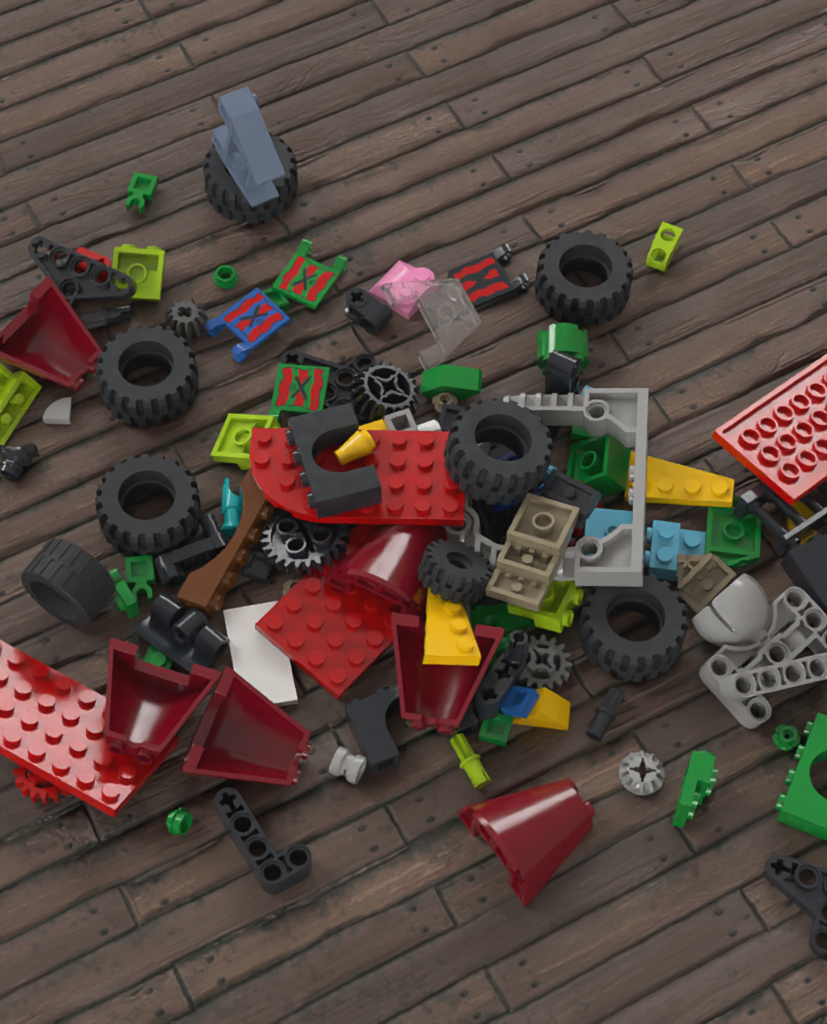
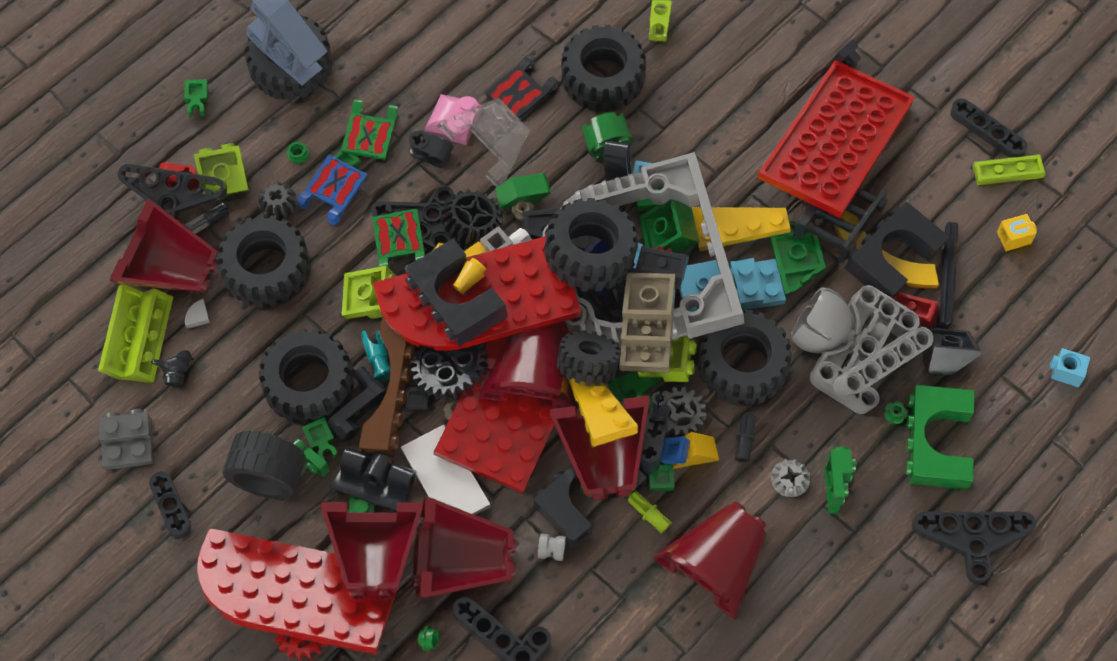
camera: 15 degrees left, 5 degrees up
dark tan slope [677,553,737,614] -> none

